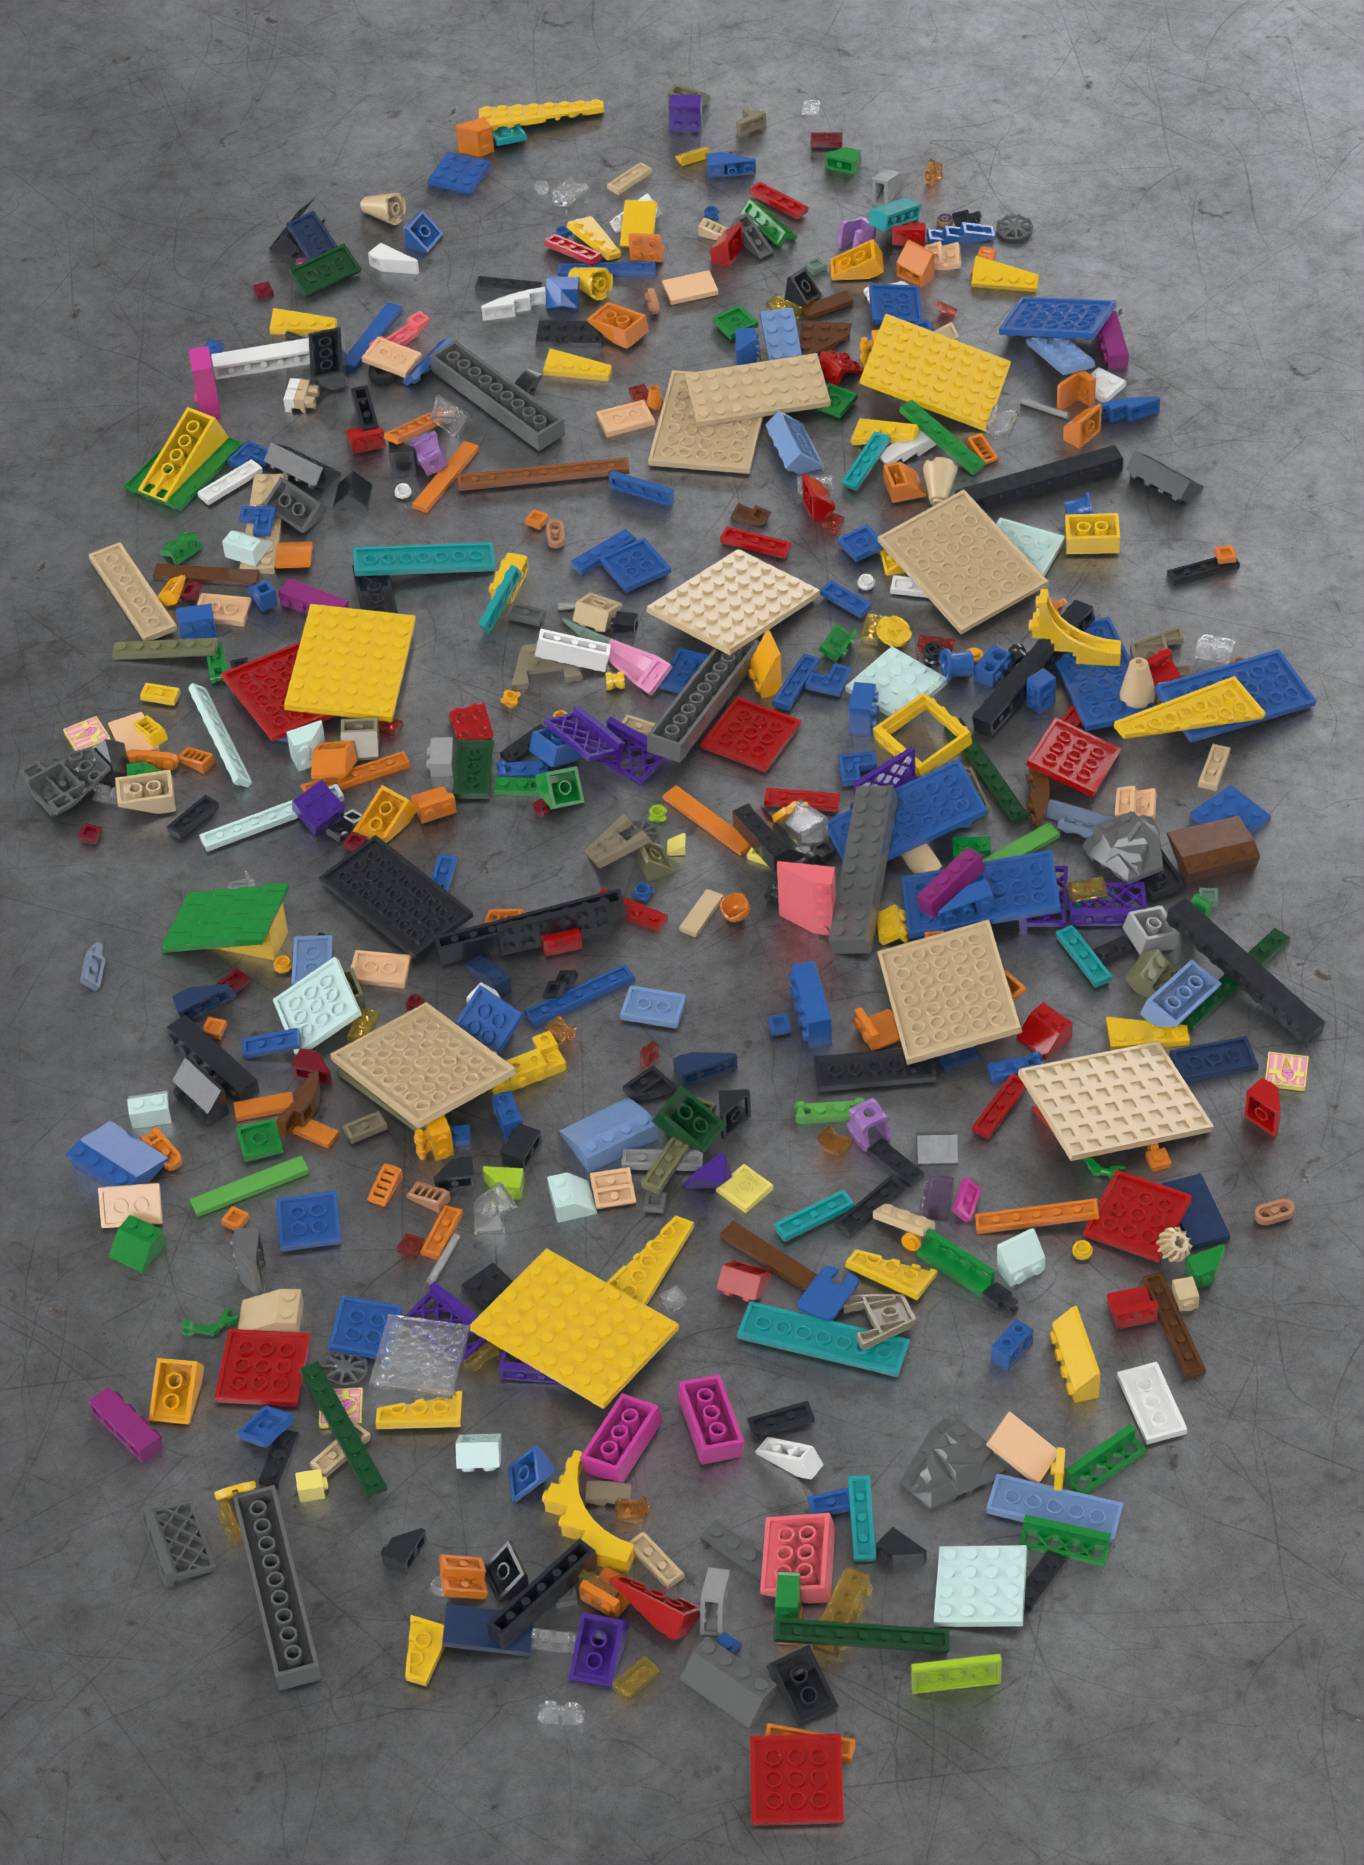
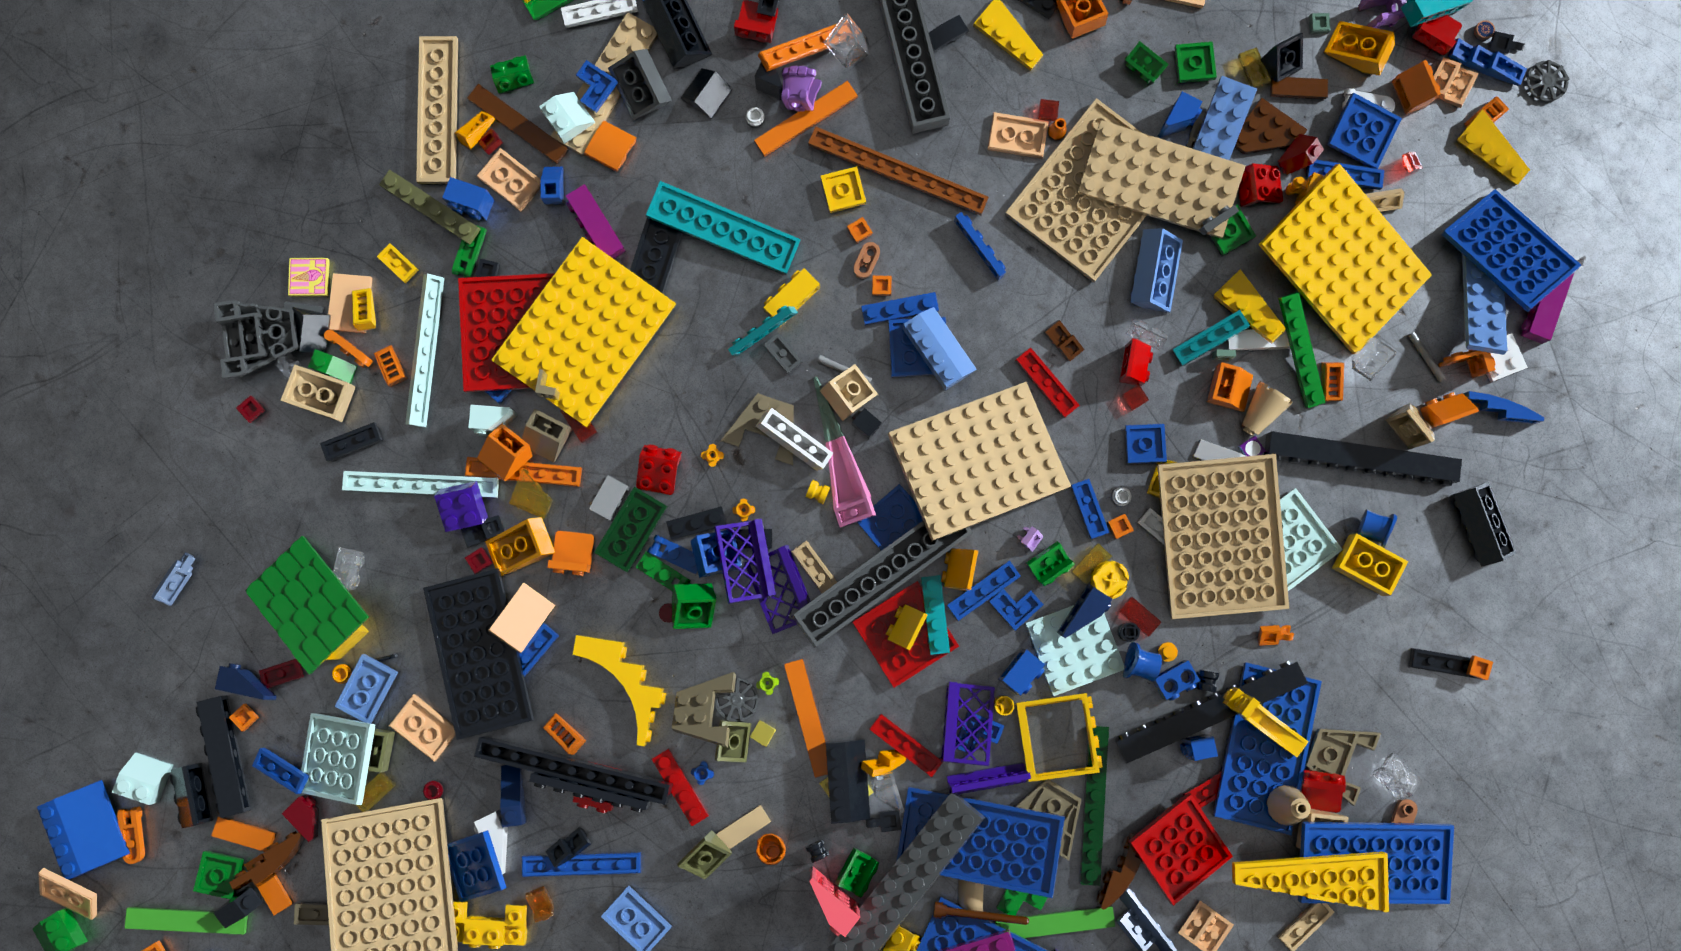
camera: 20 degrees right, 35 degrees up
none -> black slope [213,886,263,929]
none -> light nougat tile [488,583,555,653]
none -> clear yellow wing [509,469,553,519]
none -> dark tan panel [535,369,560,400]
none -> yellow arch [573,635,666,746]
none -> olive slope [677,830,732,879]
none -> yellow plate [821,167,866,213]
none -> orange plate [872,275,892,296]
none -> yellow slope [886,604,927,650]
none -> medium blue slope [902,307,977,391]
none -> teal plate [921,575,950,655]
none -> reddish brown piece [933,901,1029,925]
none -> dark purple fence [941,682,995,766]
none -> yellow wheel [993,695,1014,716]
none -> lavender tile [1017,527,1043,552]
none -> dark blue slope [1057,584,1112,638]
none -> orange plate [1107,514,1134,539]
none -> green bracket [1124,41,1169,83]
none -> dark grey plate [1199,205,1239,236]
none -> sand green tile [1212,349,1236,361]
none -> dark red slope [1278,133,1324,175]
none -> tan slope [1385,403,1435,449]

